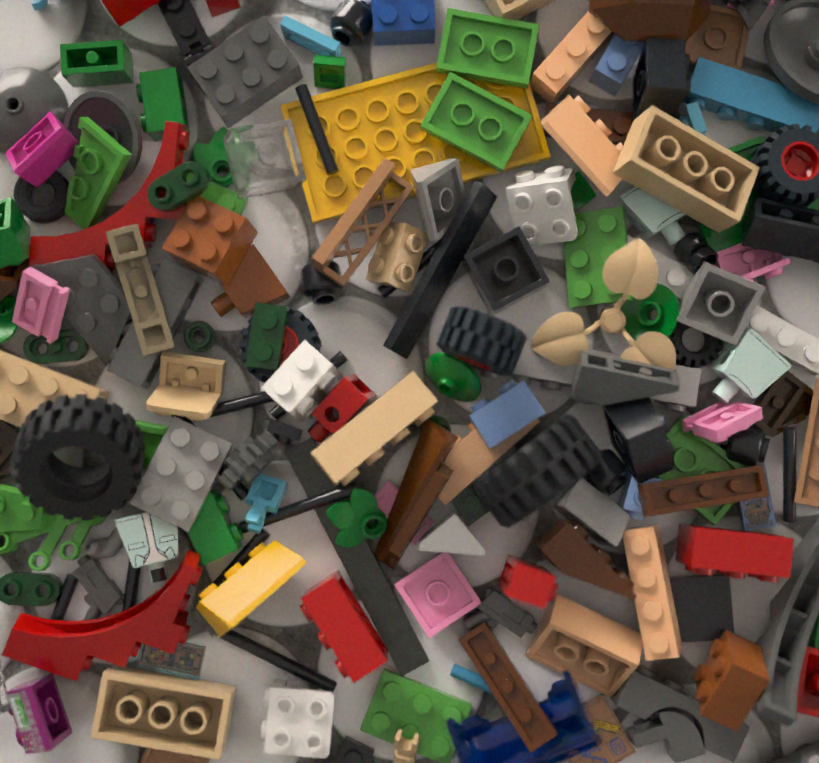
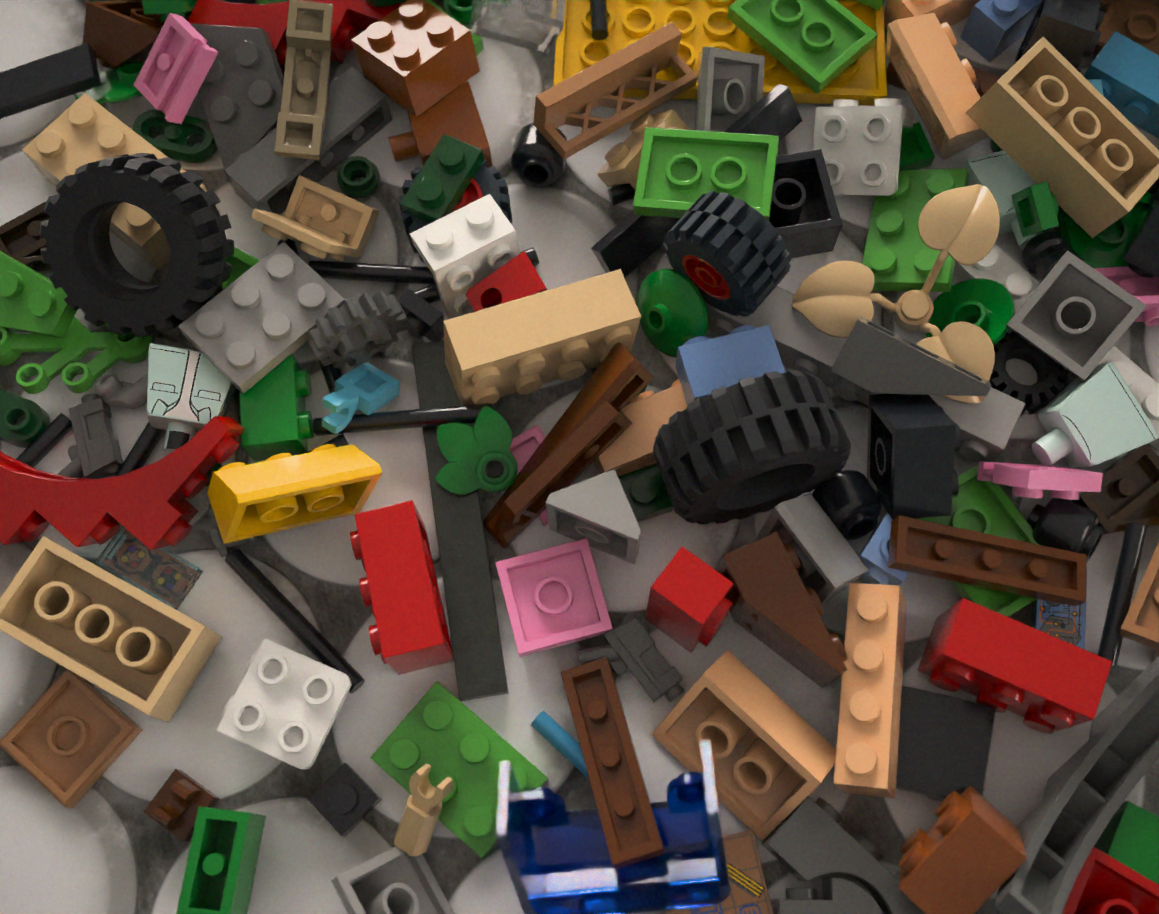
camera: 20 degrees right, 15 degrees down
none -> bright green plate [633,127,779,221]
none -> green plate [1011,181,1059,238]

